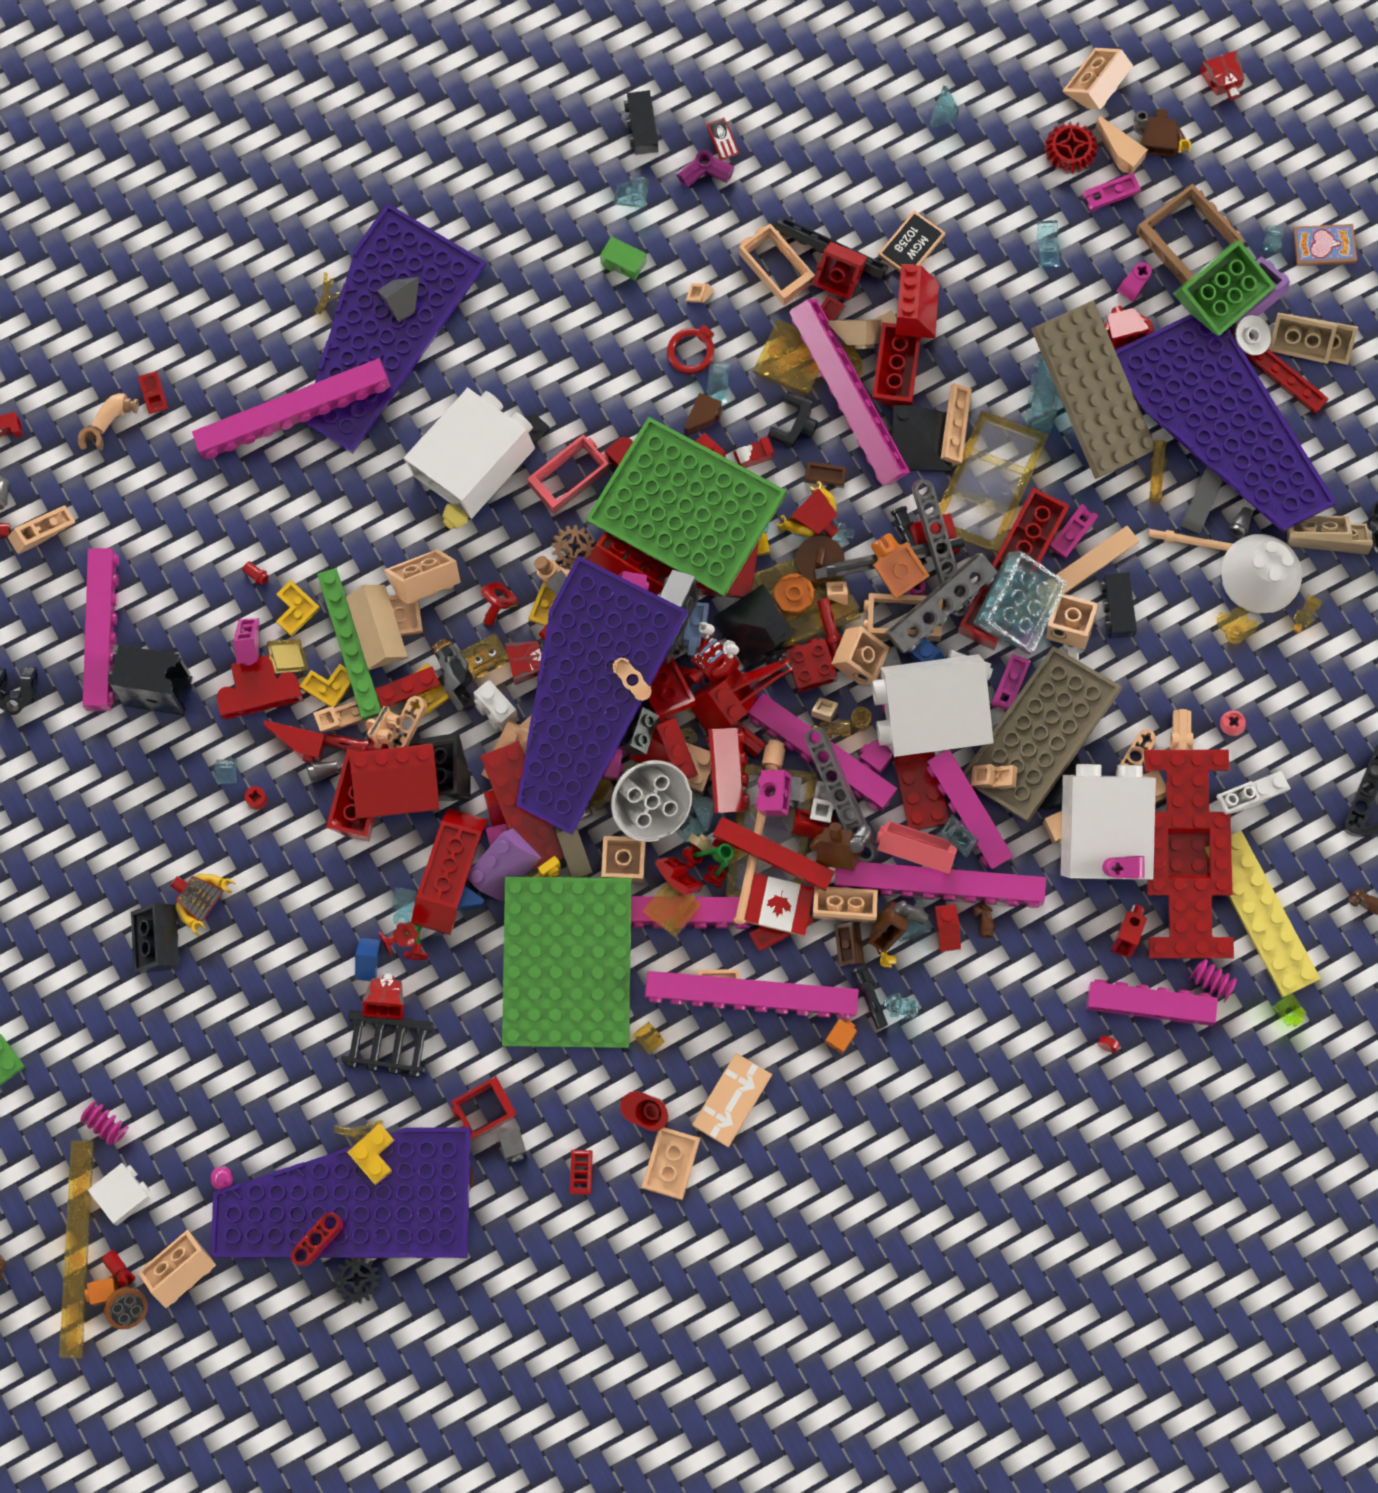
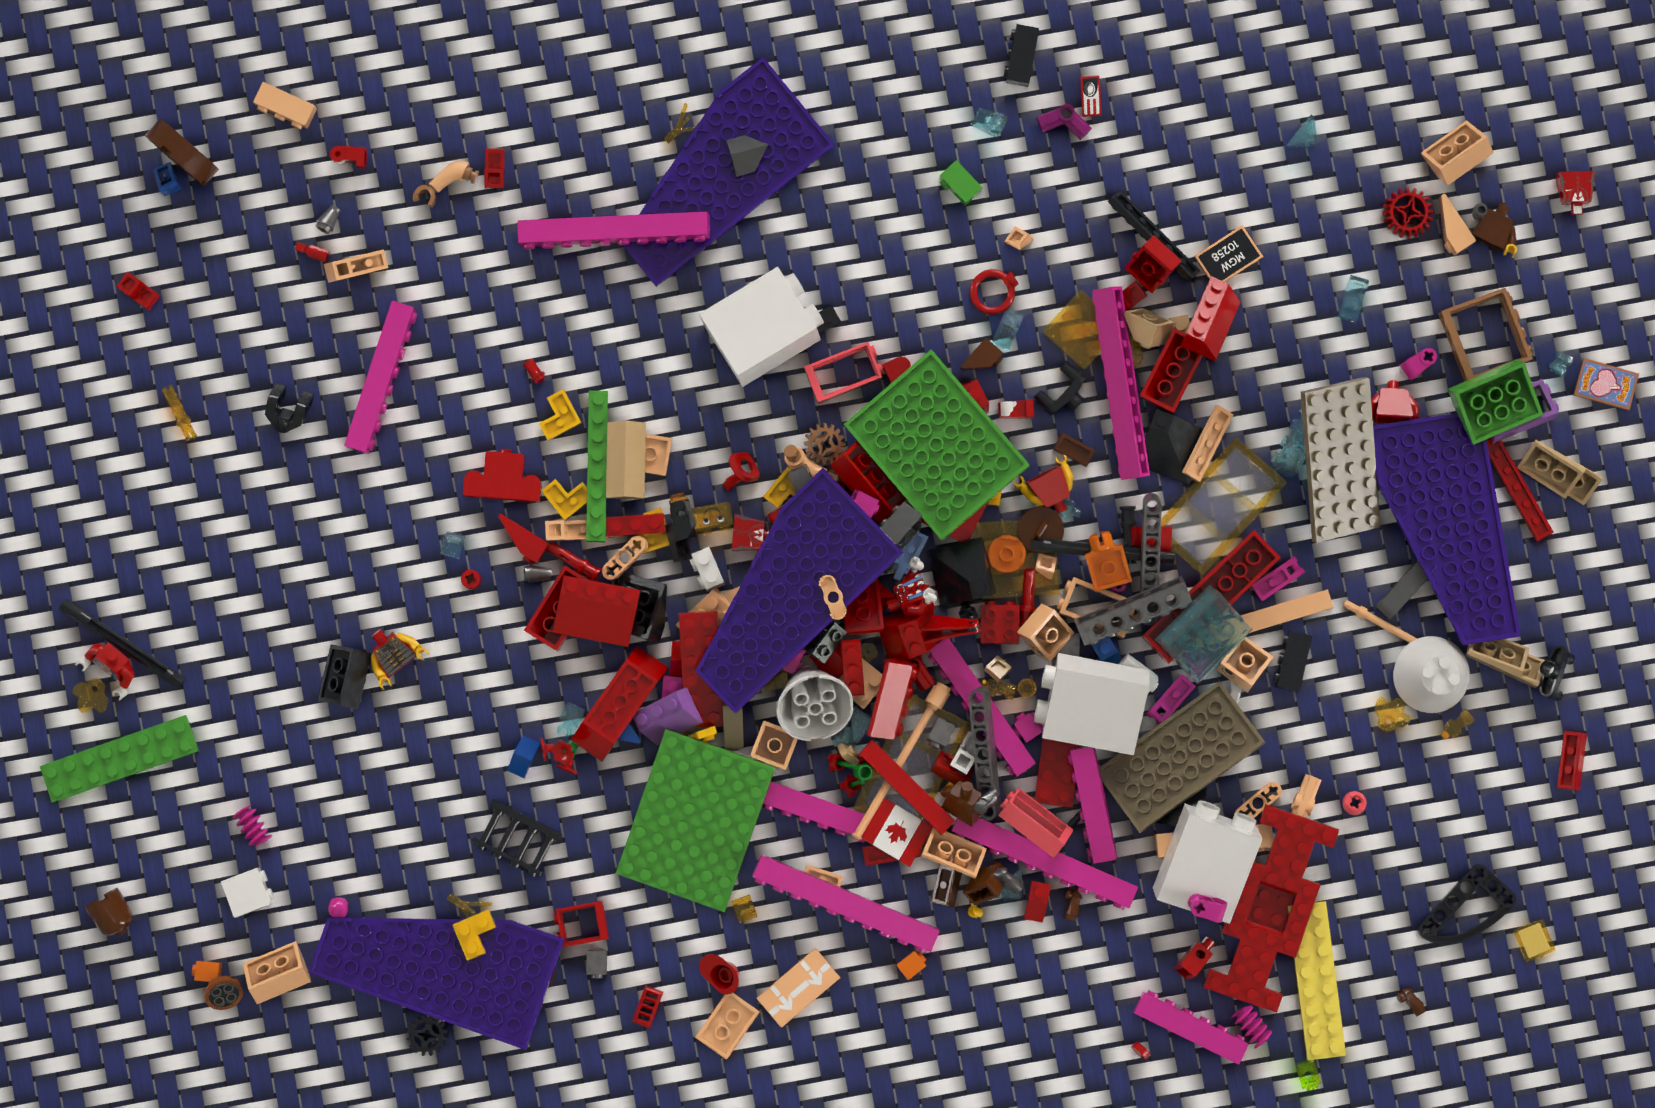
camera: 15 degrees right, 10 degrees up
clear yellow plate [59,1140,94,1358] -> none
red bar [101,1250,136,1287] -> none
black gear [108,645,193,716] -> none
dark pink slope [233,618,259,665] -> none
clear yellow piece [267,639,309,673] -> none
red beam [291,1213,343,1267] -> none
red torso [363,973,404,1020] -> none
light nougat hips [365,706,402,749] -> none
light nougat slope [384,549,461,604] -> none
light yellow cone [442,503,468,530] -> none
clear yellow hinge [642,882,702,937] -> none
red slope [655,856,704,895] -> none
light nougat window [739,224,815,306] -> none
dark pink brick [756,770,792,816] -> none
black pin [850,965,888,1029] -> none
clear light blue animal [884,993,919,1019] -> none
clear light blue slope [940,815,979,857] -> none
light nougat slope [971,764,1017,788] -> none
dark pink plate [1082,173,1141,212] -> none
clear yellow pin [1149,440,1167,502] -> none
white slope [1216,771,1291,814] -> none
flat silver cone [1229,507,1253,538] -> none
white dish [1236,315,1271,355] -> none

